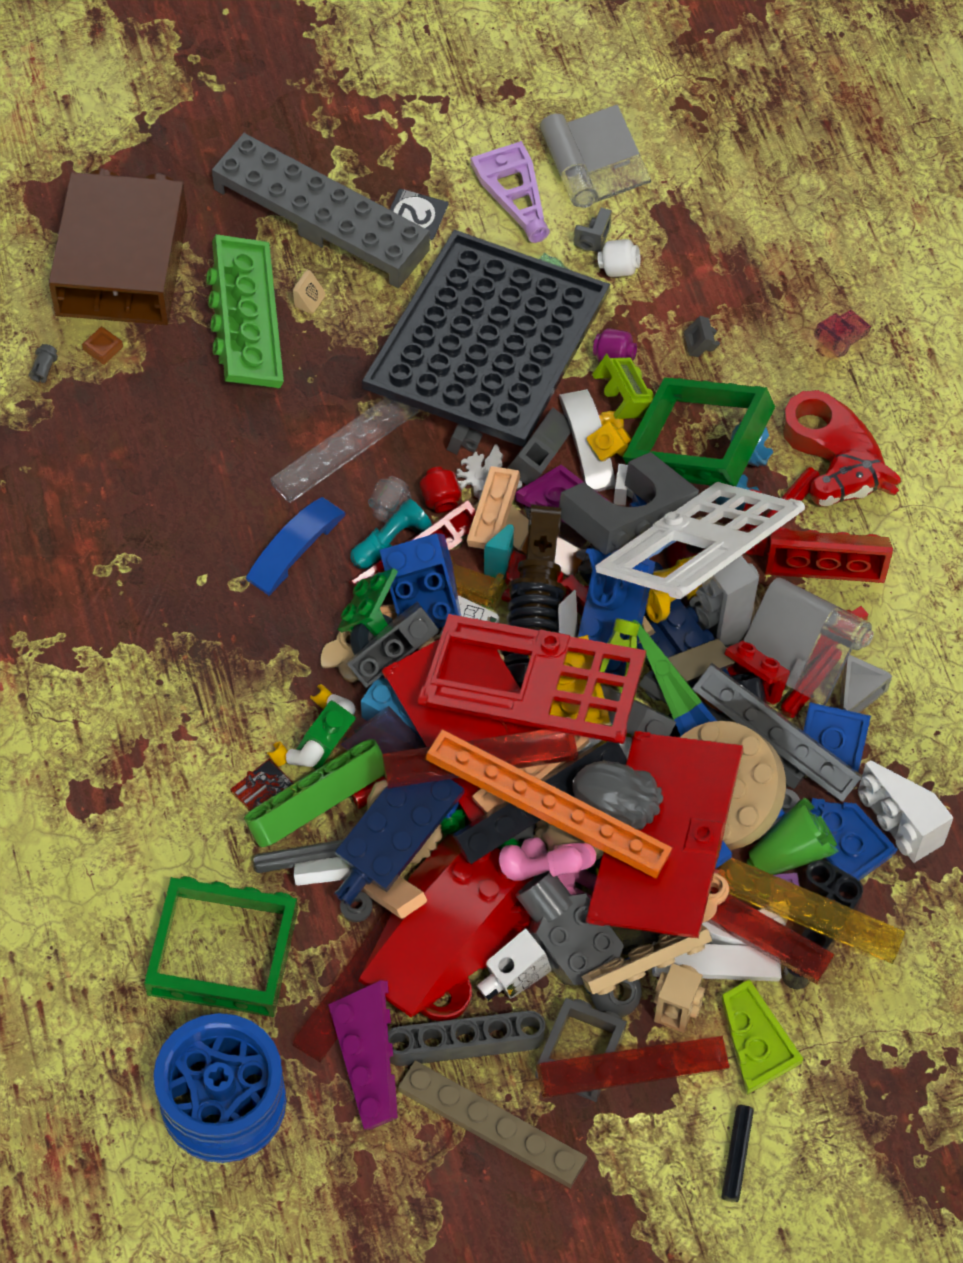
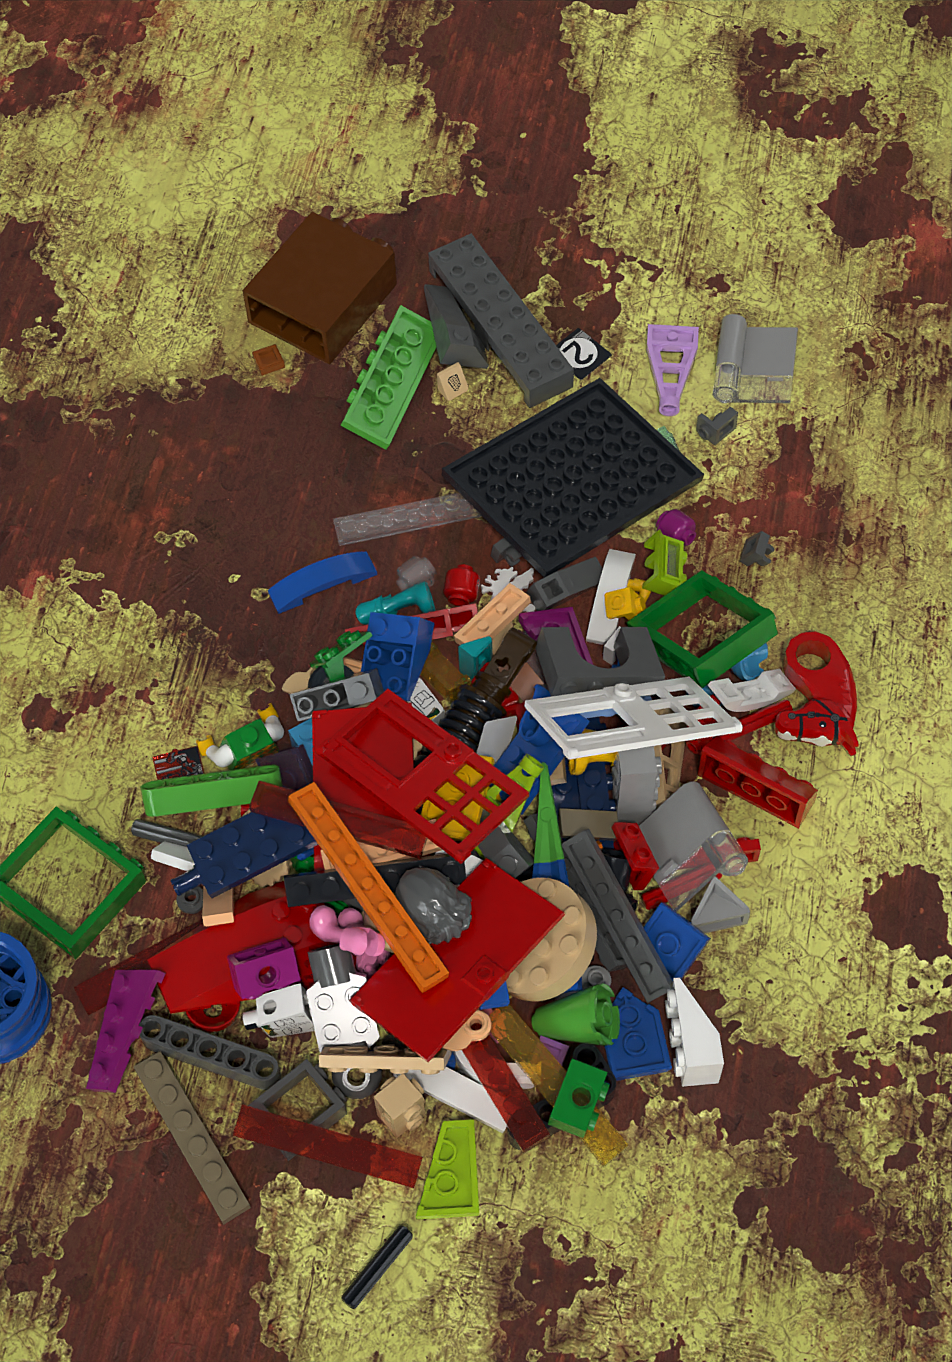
camera: 30 degrees right, 0 degrees up
dark grey pin [29,344,58,383] -> none
white head [598,239,641,277] -> none
clear pink brick [814,309,872,357] -> none
none -> magenta brick [227,938,301,999]
none -> dark grey wedge [424,284,489,369]
none -> green brick [548,1059,610,1139]
none -> white slope [708,669,796,712]

